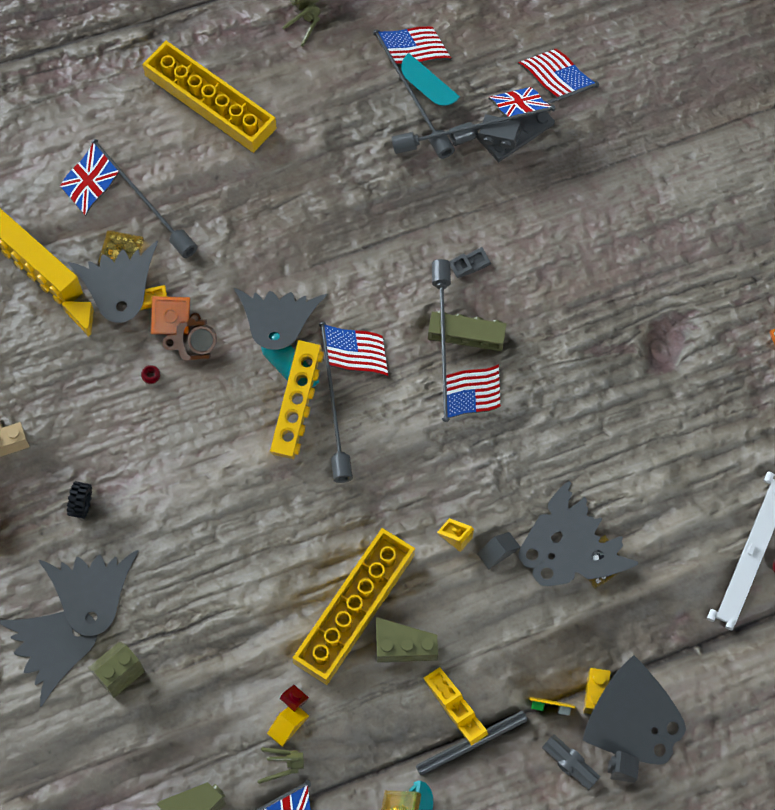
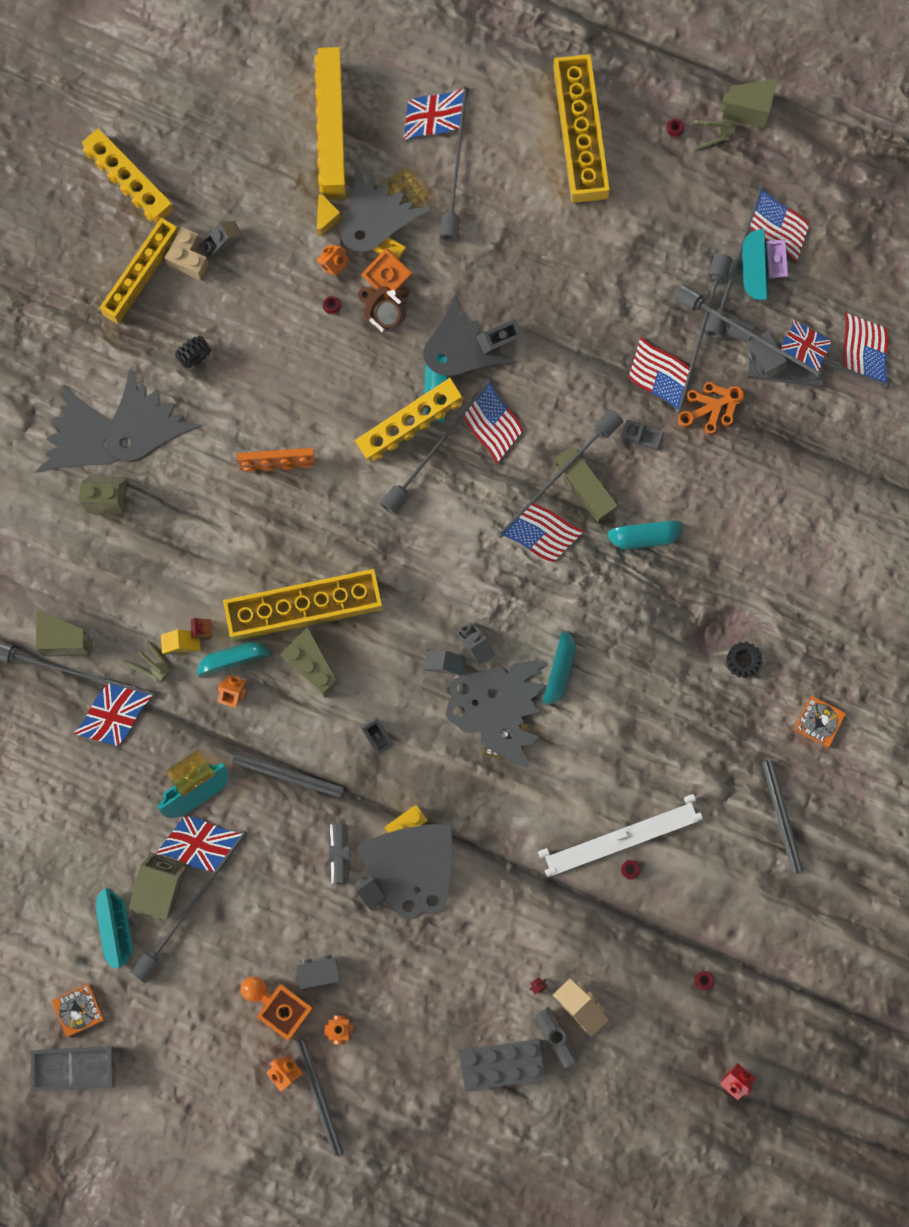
camera: 45 degrees right, 10 degrees up
yellow slope [423,667,488,746] -> none
yellow slope [437,518,474,552] -> none
piece [529,697,575,716] -> none
none -> teal brick [197,641,272,678]
none -> dark grey slope [199,221,244,260]
none -> orange brick [218,675,247,708]
none -> orange plate [237,448,316,473]
none -> orange brick [316,244,350,276]
none -> dark grey slope [360,716,394,755]
none -> dark grey slope [455,622,495,666]
none -> dark grey brick [476,319,523,354]
none -> teal brick [542,630,576,705]
none -> teal brick [607,521,683,550]
none -> flag [629,253,732,414]
none -> dark red plate [666,119,685,137]
none -> orange plant [678,382,744,435]
none -> black tyre [726,641,762,678]
none -> lavender plate [766,239,788,279]

